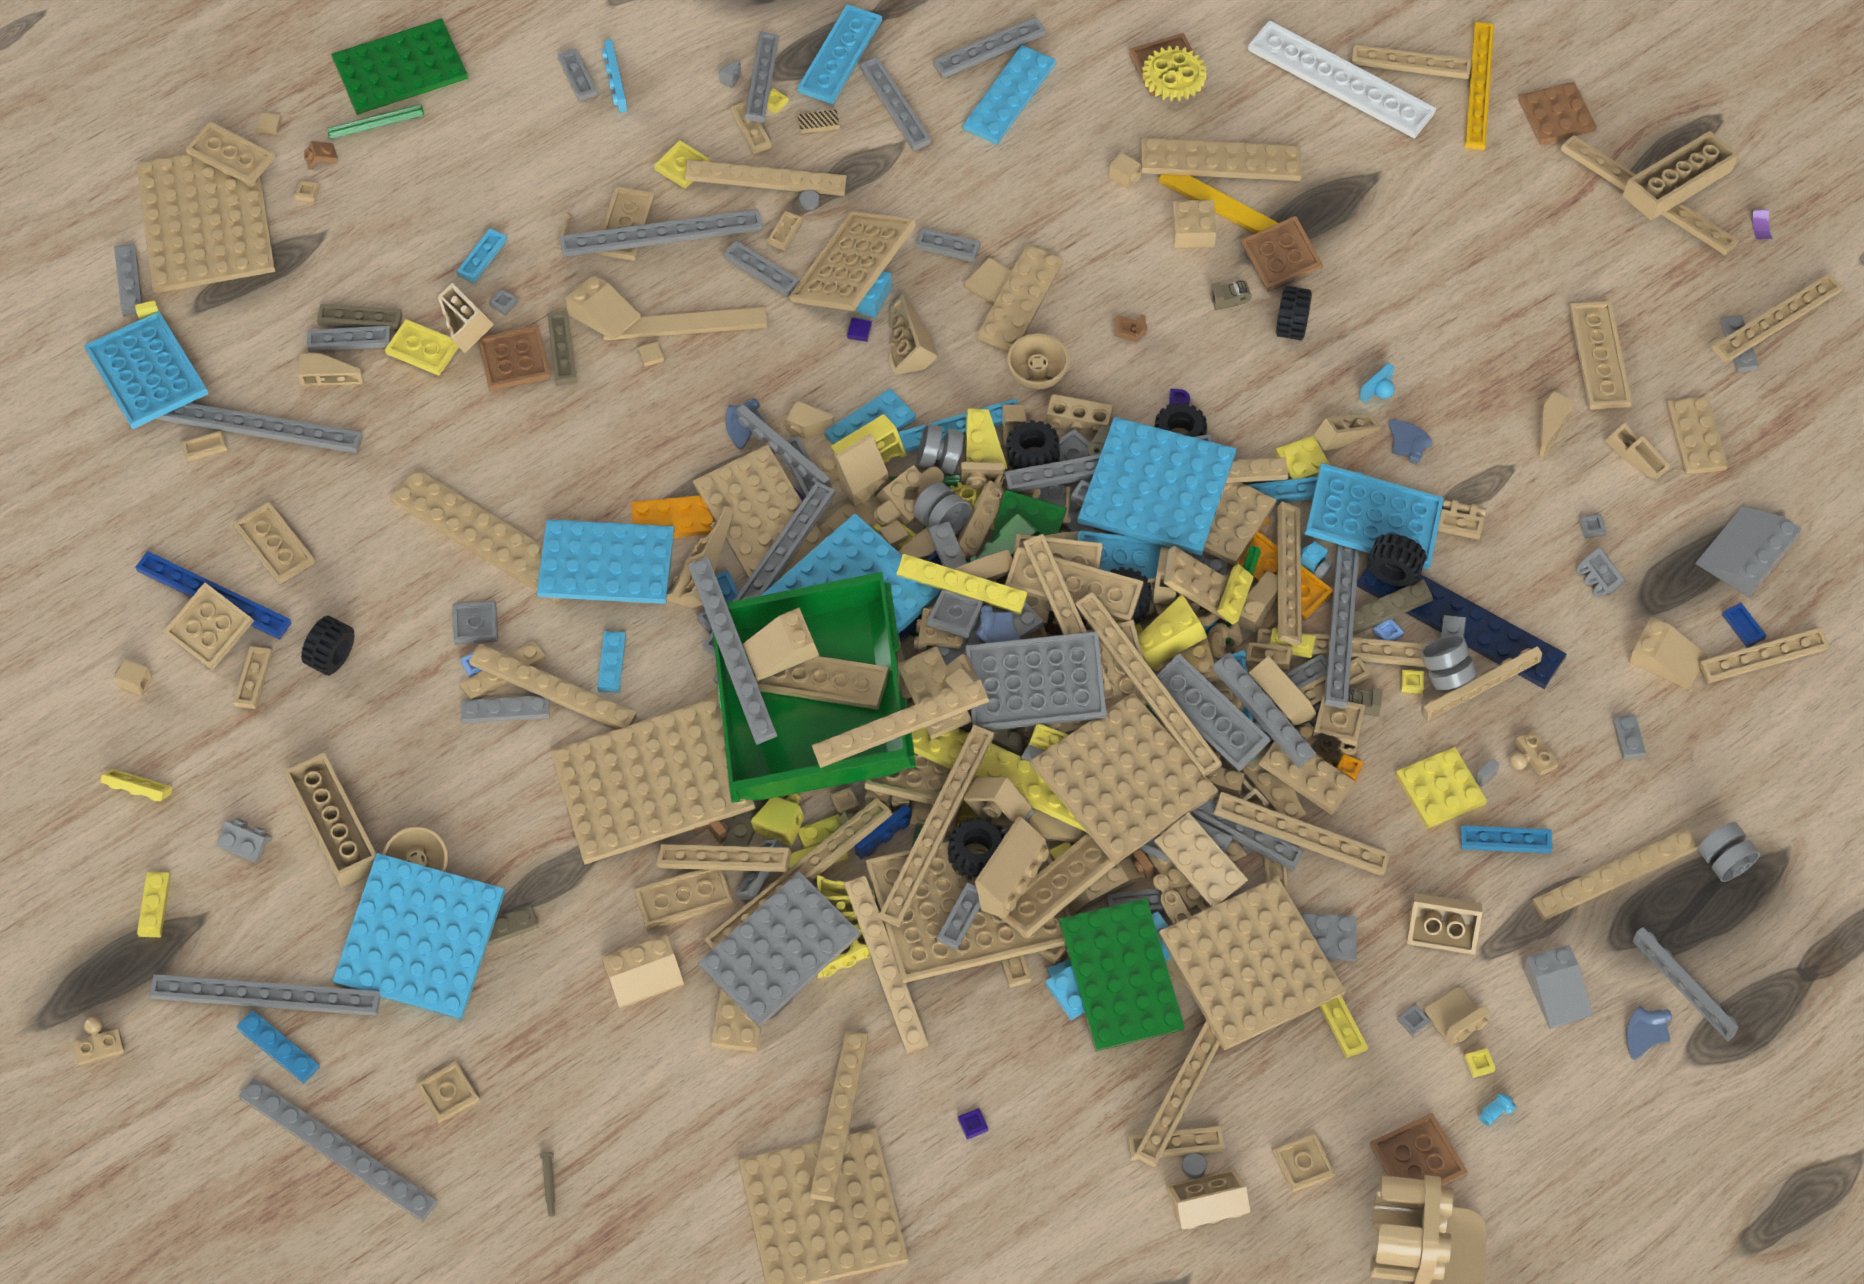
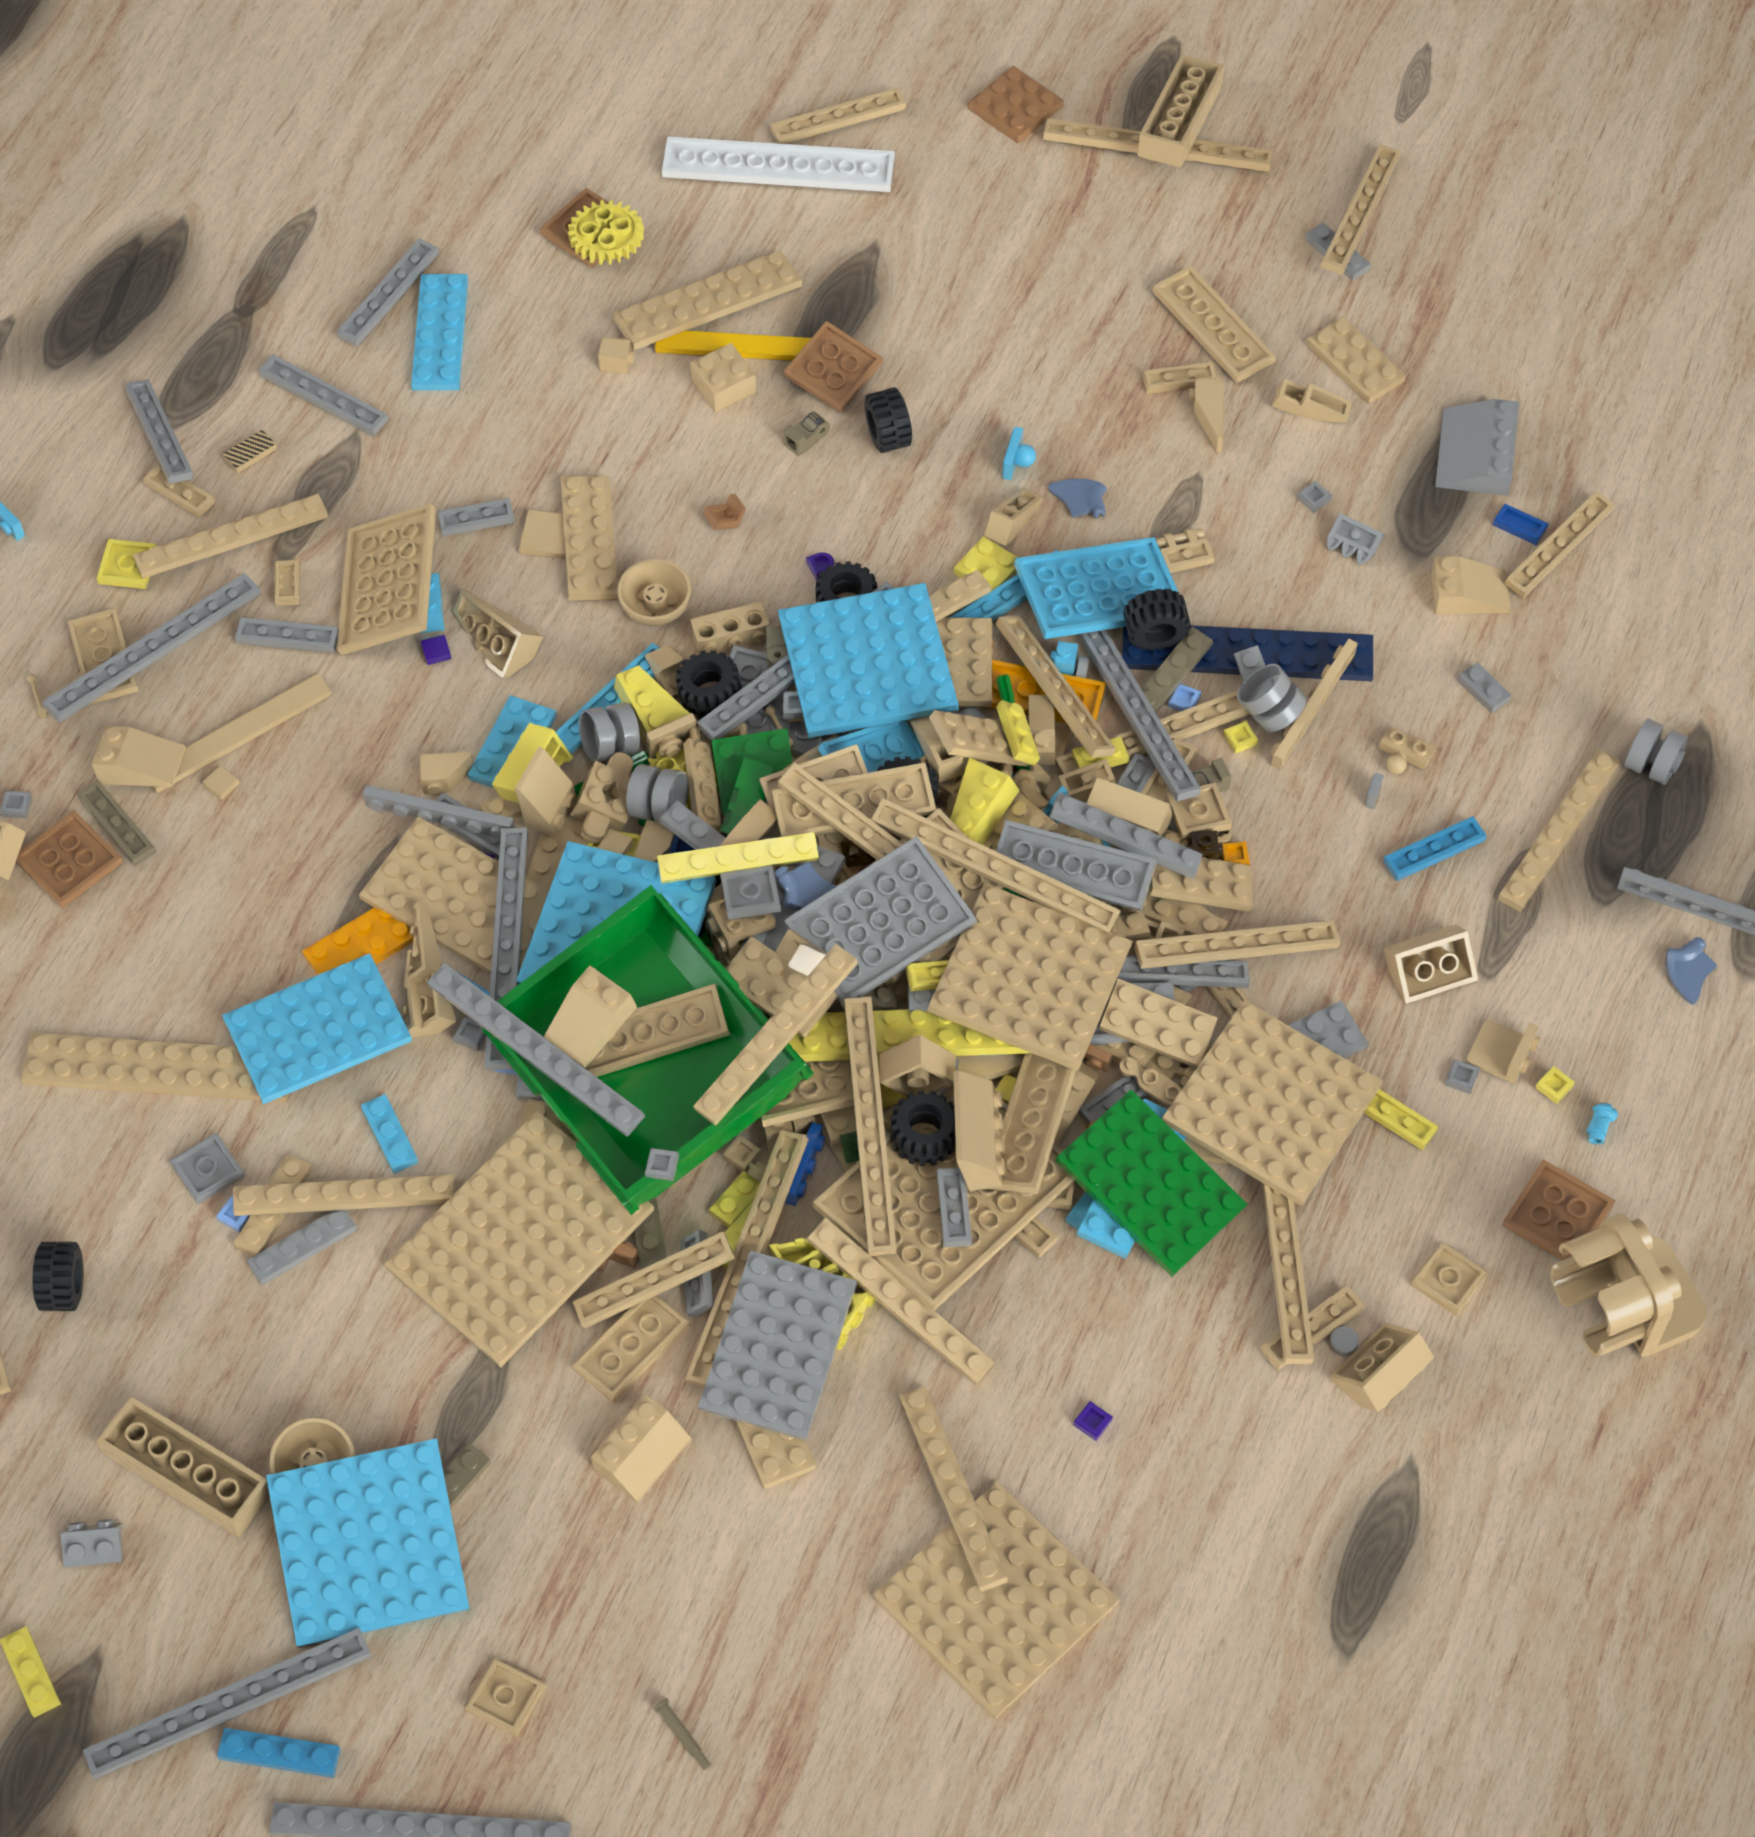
camera: 30 degrees left, 0 degrees up
light grey slope [719,60,741,88] -> none
sand blue arm [726,398,765,450] -> none
light yellow torso [751,794,804,846] -> none
light yellow tile [767,88,788,114] -> none
medium azure plate [797,4,882,105] -> none
light grey tile [799,190,820,210] -> none
light yellow plate [1395,747,1487,829] -> none
yellow tile [1465,22,1494,150] -> none
light grey slope [1523,945,1593,1029] -> none
medium lavender sticker [1753,210,1773,239] -> none
none -> light grey tile [645,1148,679,1181]
none -> tan tile [1142,362,1218,394]

